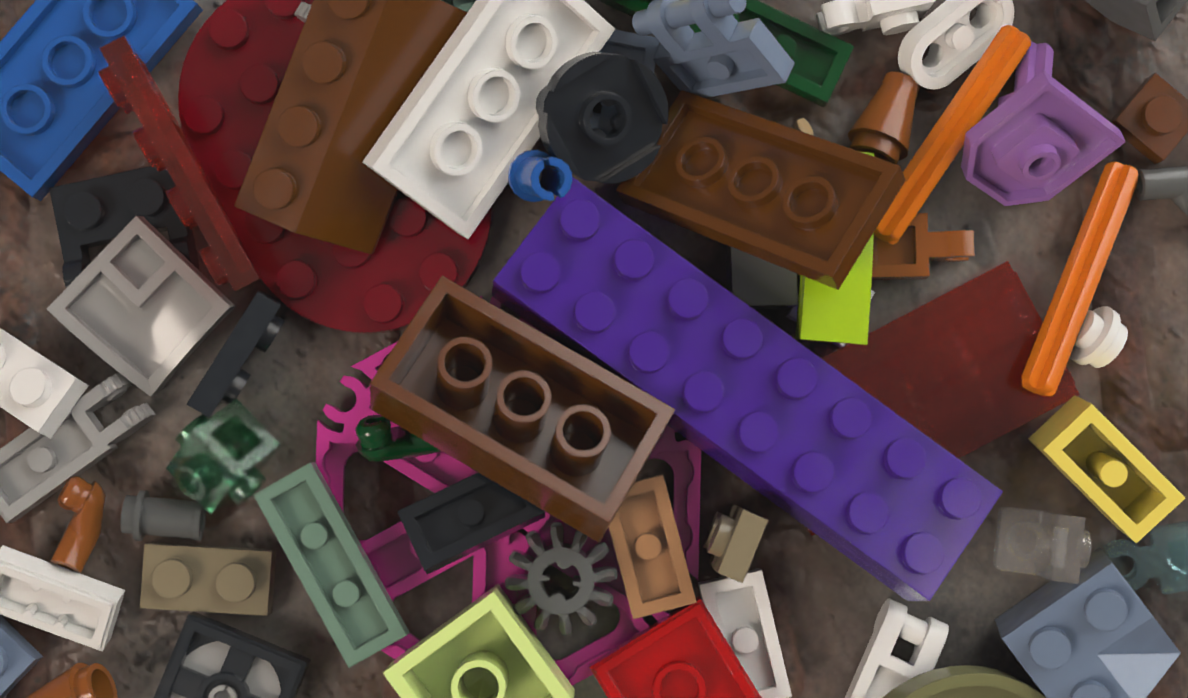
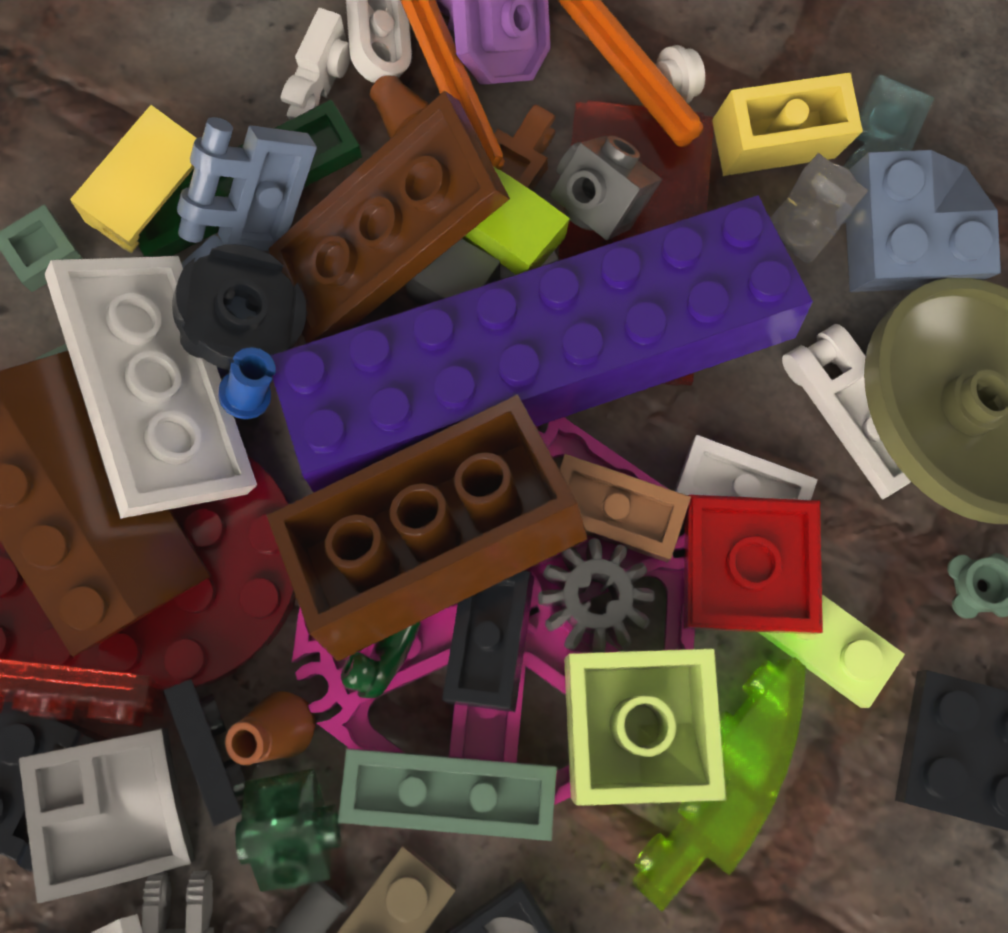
camera: 55 degrees left, 10 degrees down
dark tan plate [703,503,768,583] -> none
none -> dark orange cone [225,691,316,765]
none -> dark grey brick [549,135,663,240]

